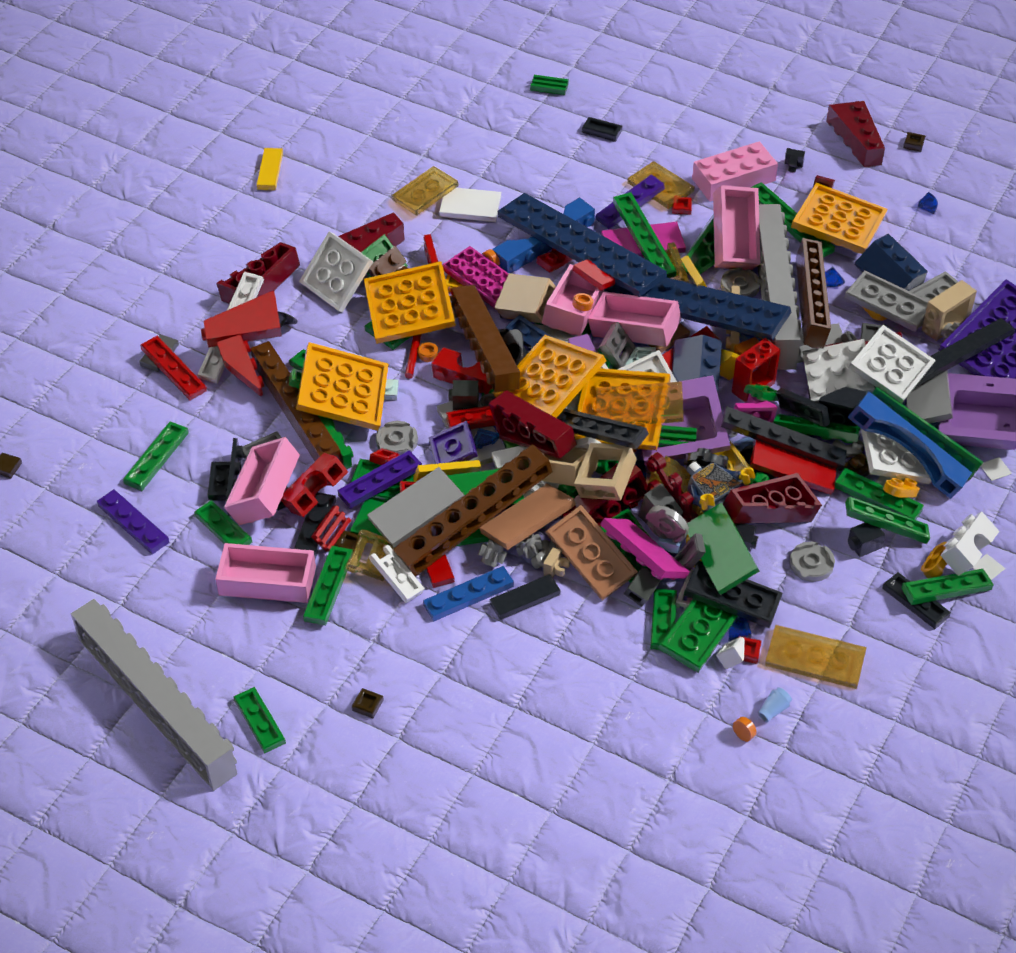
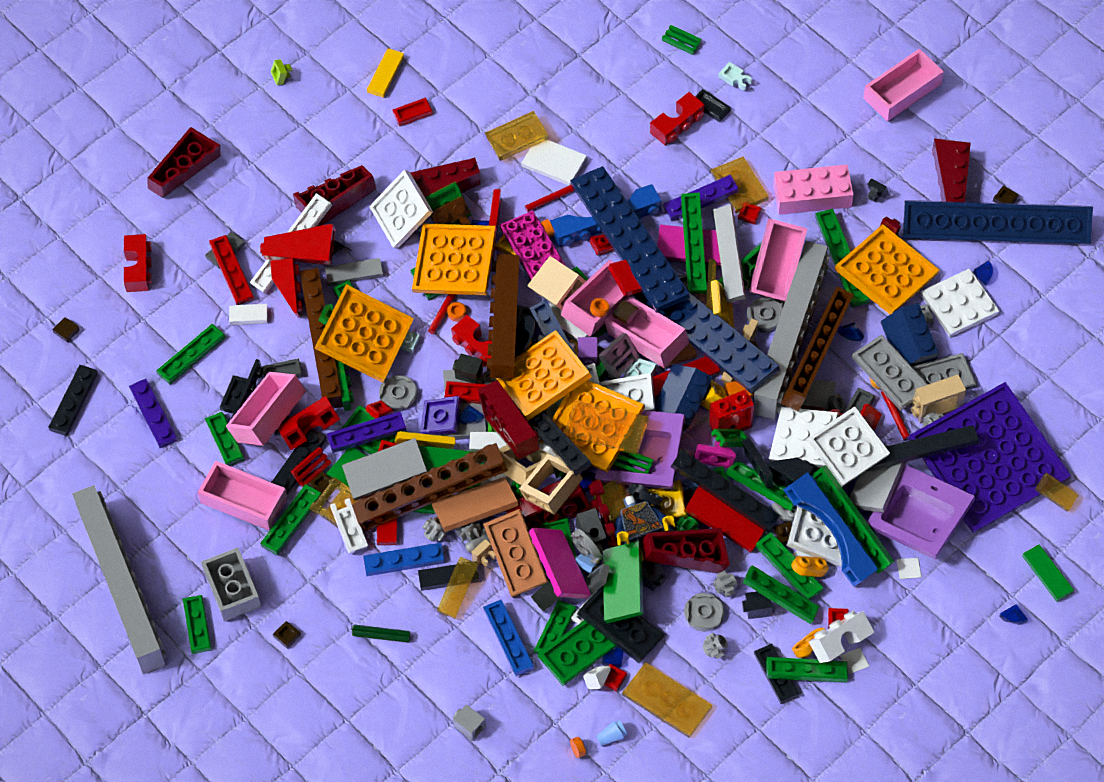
camera: 20 degrees right, 10 degrees up
none -> black plate [48,365,98,436]
none -> red arch [124,234,152,293]
none -> dark red wedge [147,127,221,198]
none -> light grey brick [201,548,261,621]
none -> white tile [229,304,268,325]
none -> lime tile [271,59,293,85]
none -> light grey tile [325,258,383,286]
none -> dark green axle [351,624,411,642]
none -> red tile [392,97,433,127]
none -> clear yellow tile [437,557,478,619]
none -> light grey brick [453,705,486,741]
none -> blue plate [483,599,534,677]
none -> red bar [525,185,574,212]
none -> dark brown tile [612,300,639,324]
none -> red arch [650,92,704,146]
none -> light grey gear [703,633,728,659]
none -> tile [713,204,746,303]
none -> light grey gear [713,571,738,597]
none -> light aqua plate [718,62,752,91]
none -> red tile [828,608,849,629]
none -> bright pink piece [863,49,944,122]
none -> red bar [881,391,909,441]
none -> dark blue plate [903,200,1093,244]
none -> white plate [920,269,999,338]

